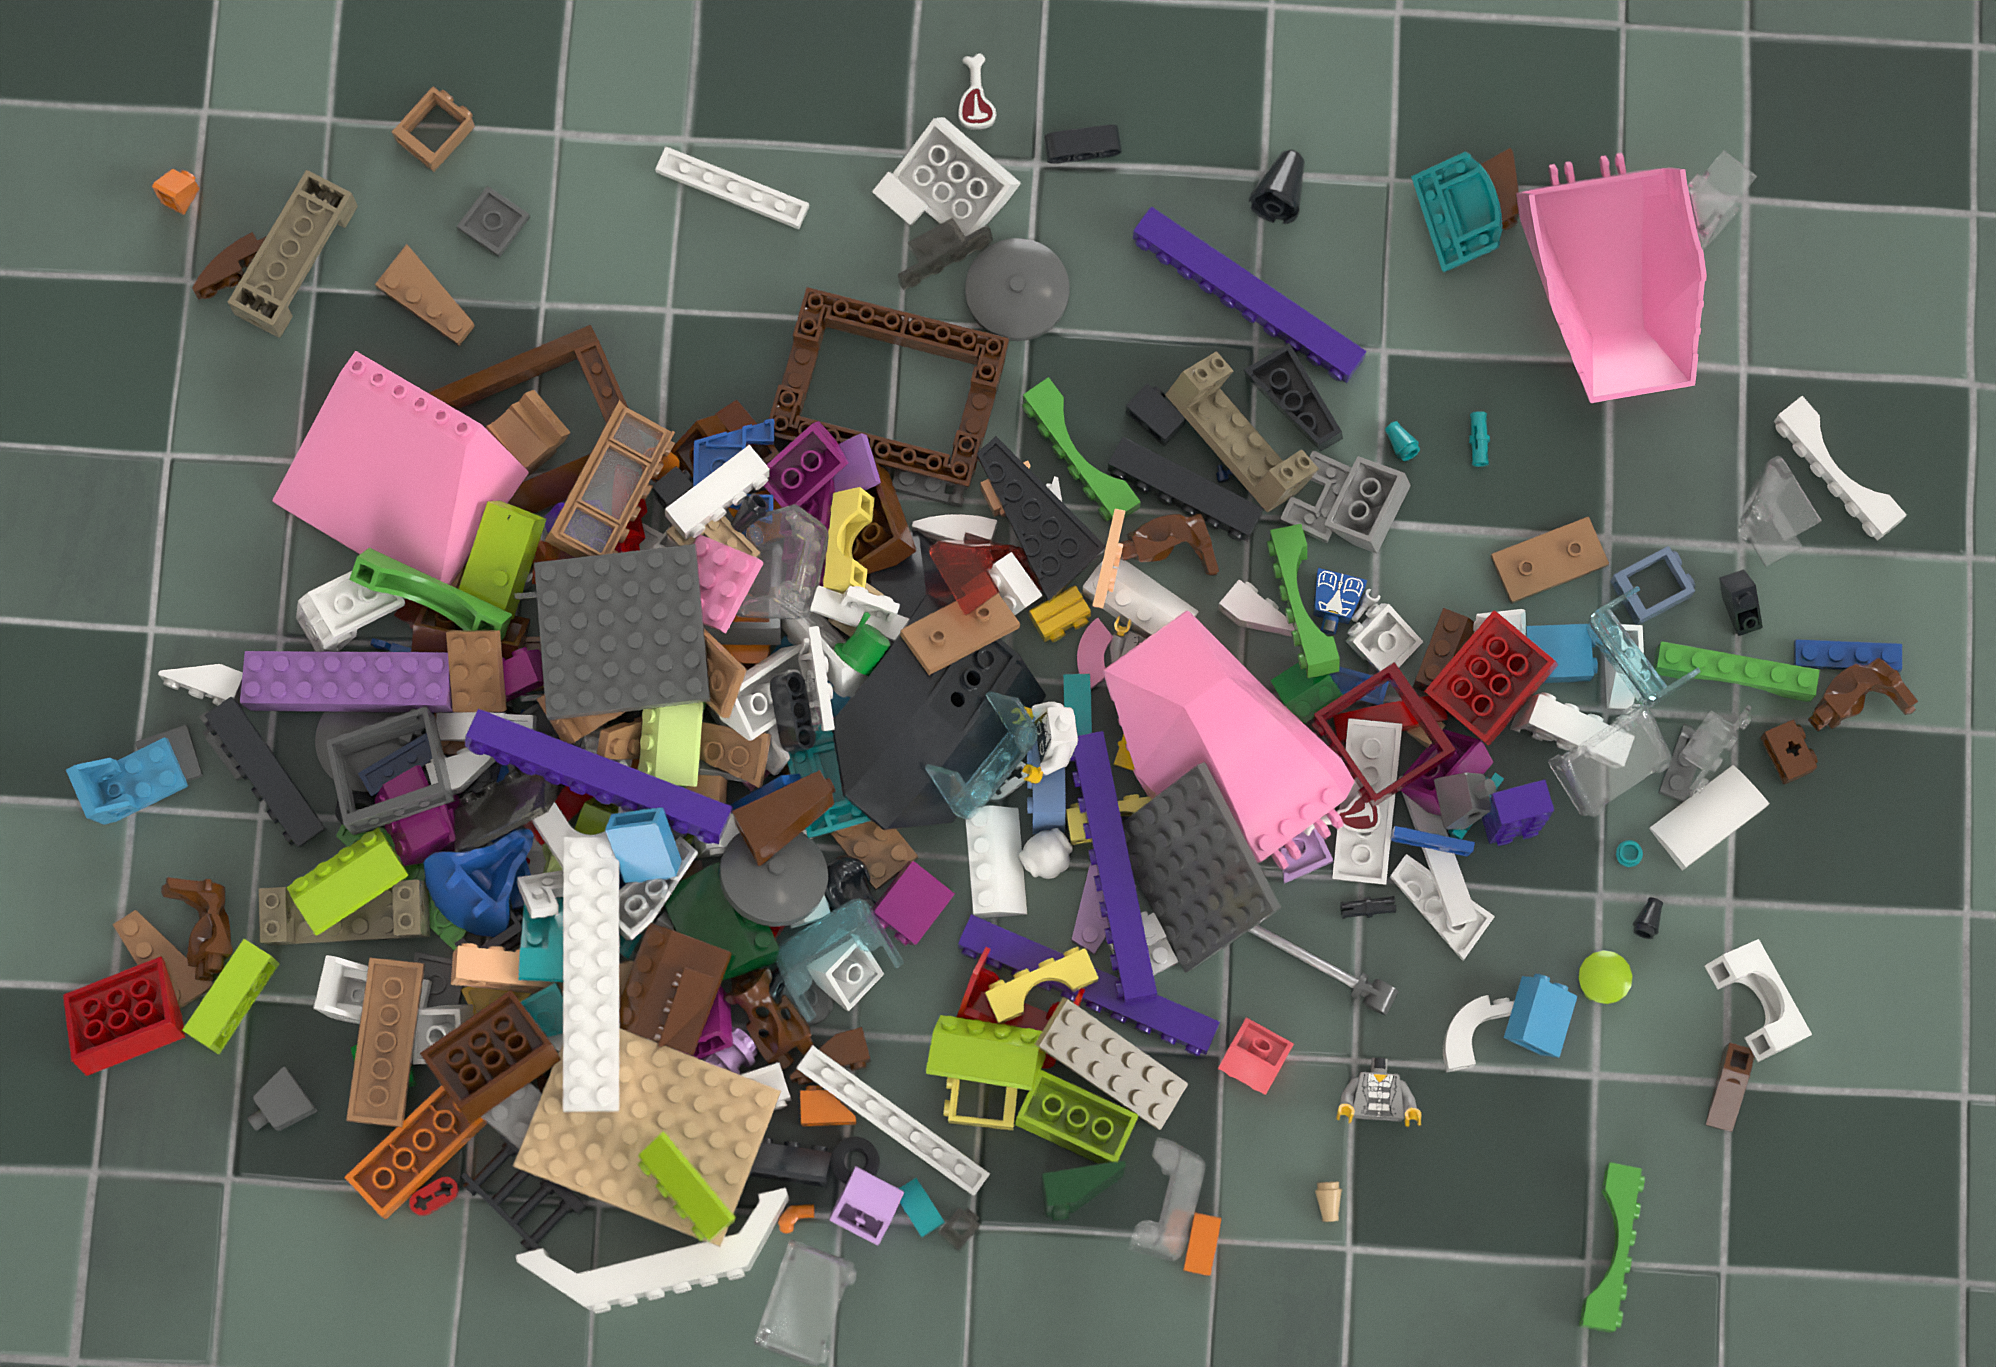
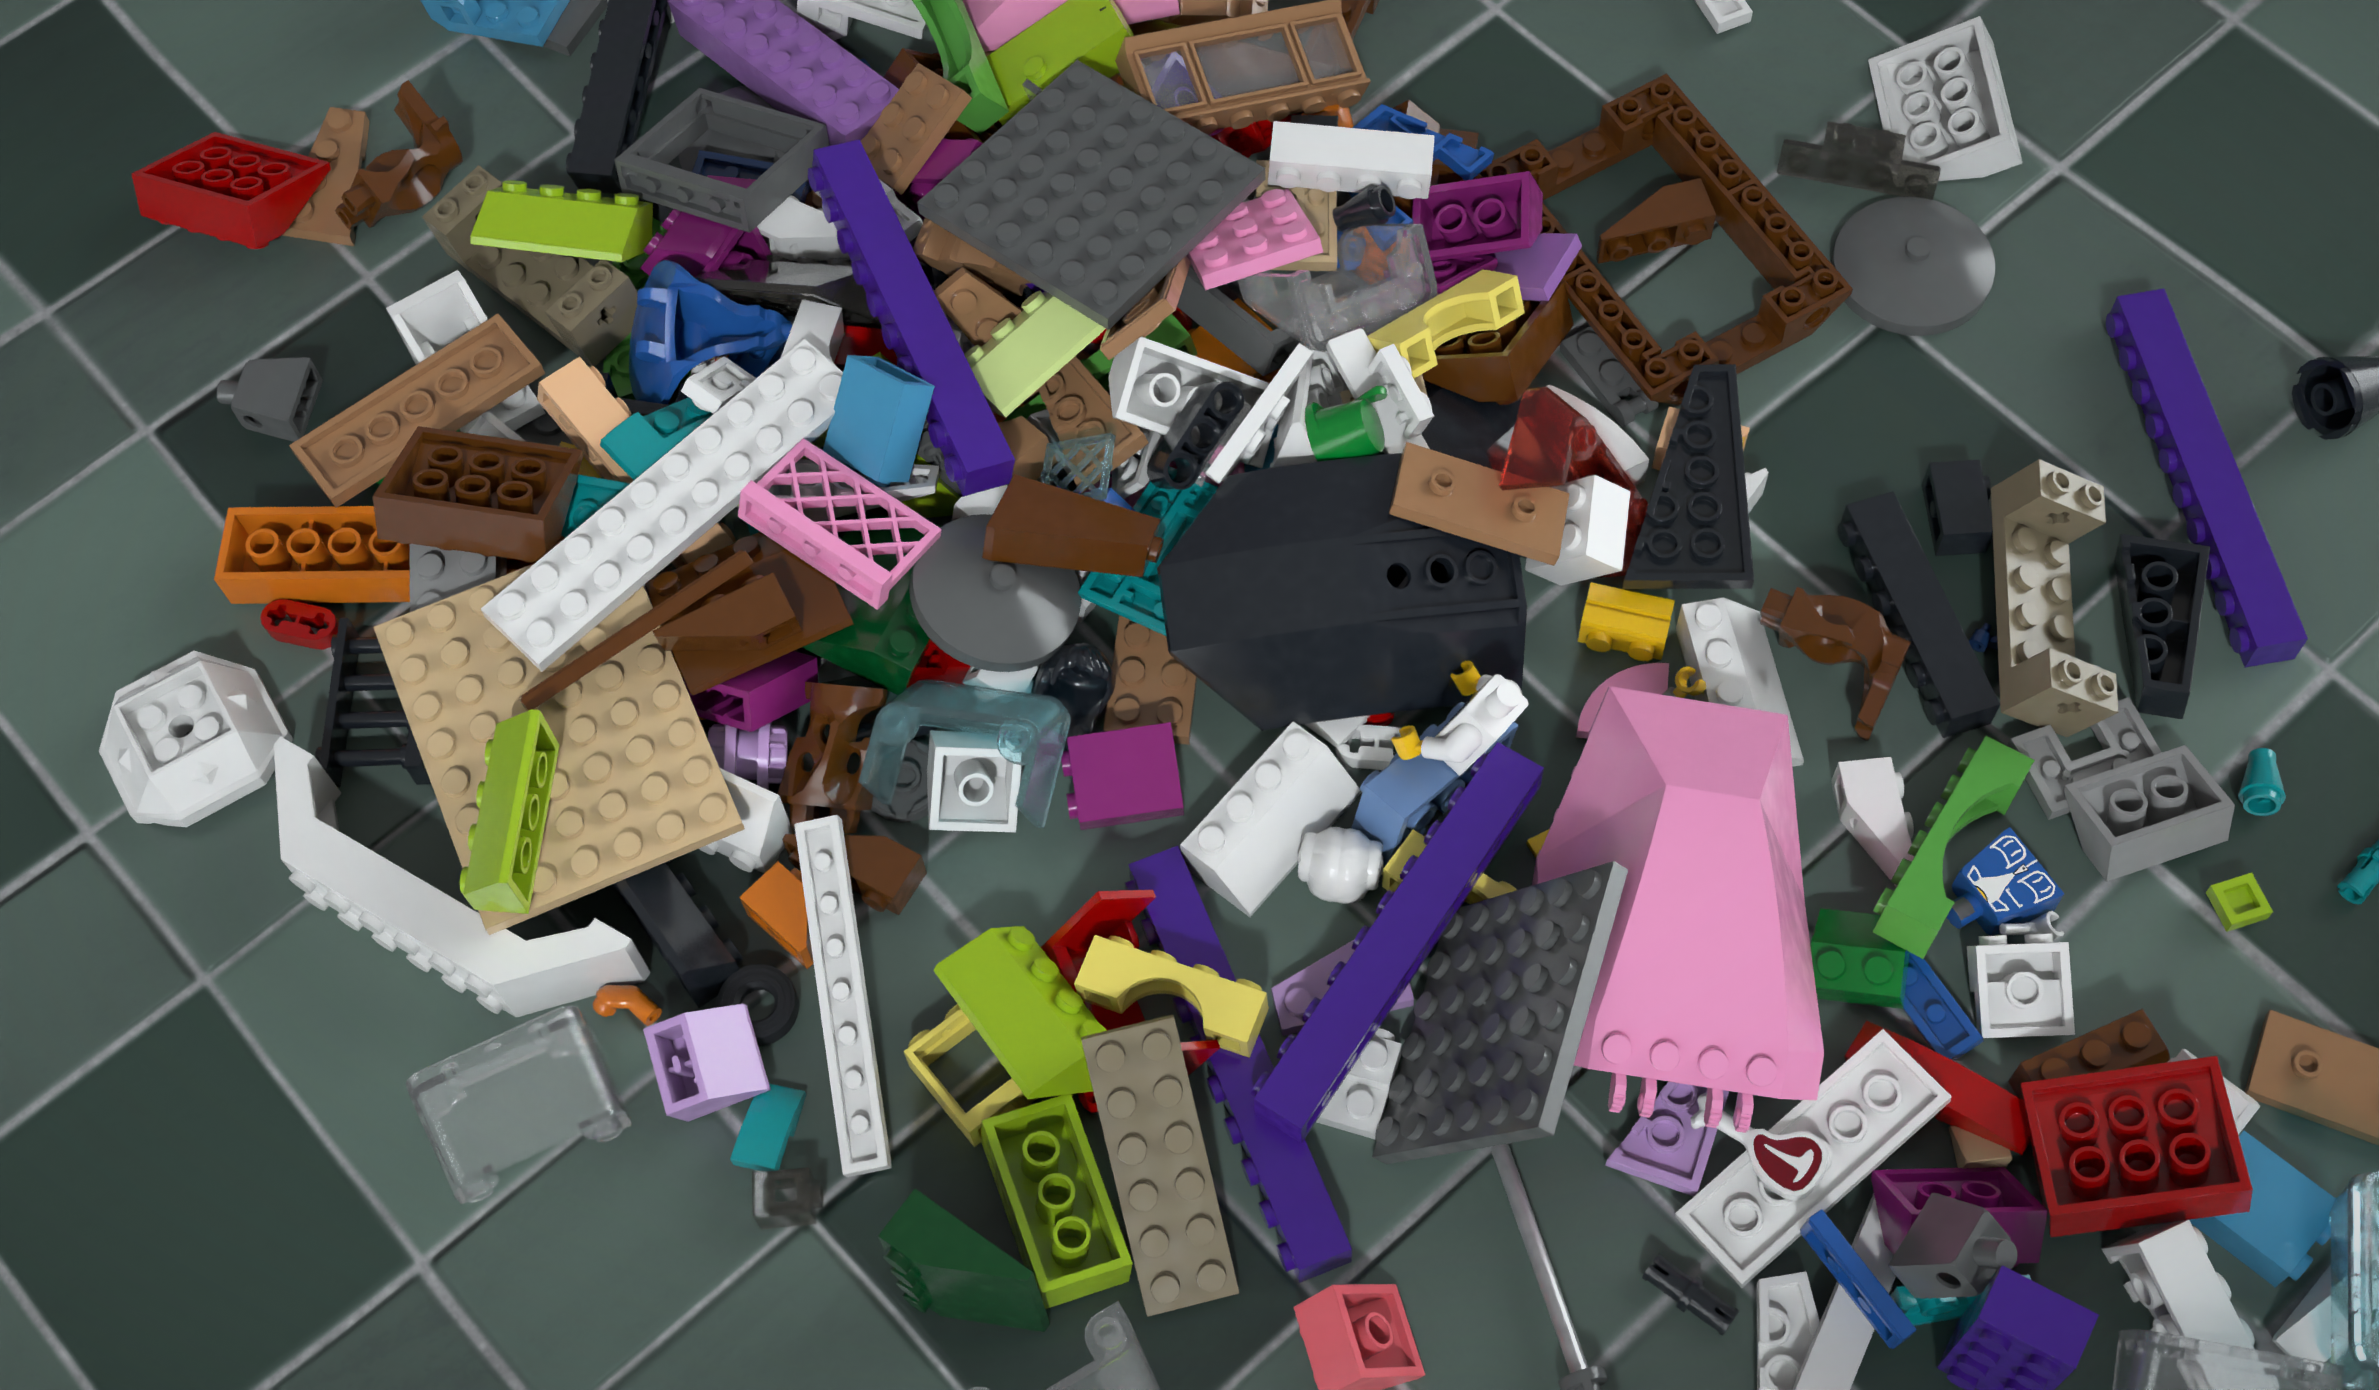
camera: 50 degrees right, 15 degrees down
lime brick [182,939,280,1055] -> none
white tile [872,172,929,225] -> none
clear light blue windscreen [925,691,1038,819] -> none
white piece [958,53,996,130] -> none
bright green arch [1022,377,1141,523] -> none
black beam [1044,125,1122,164] -> none
teal slope [1063,674,1092,736] -> none
light nougat wing [1093,509,1125,609] -> none
dark red window [1312,662,1456,808] -> none
none -> white piece [99,651,293,827]
none -> reddish brown tile [519,550,754,711]
none -> bright pink fence [738,438,942,610]
none -> clear light blue window [1040,433,1116,500]
none -> reddish brown slope [1596,178,1716,264]
none -> lime plate [2206,872,2273,932]

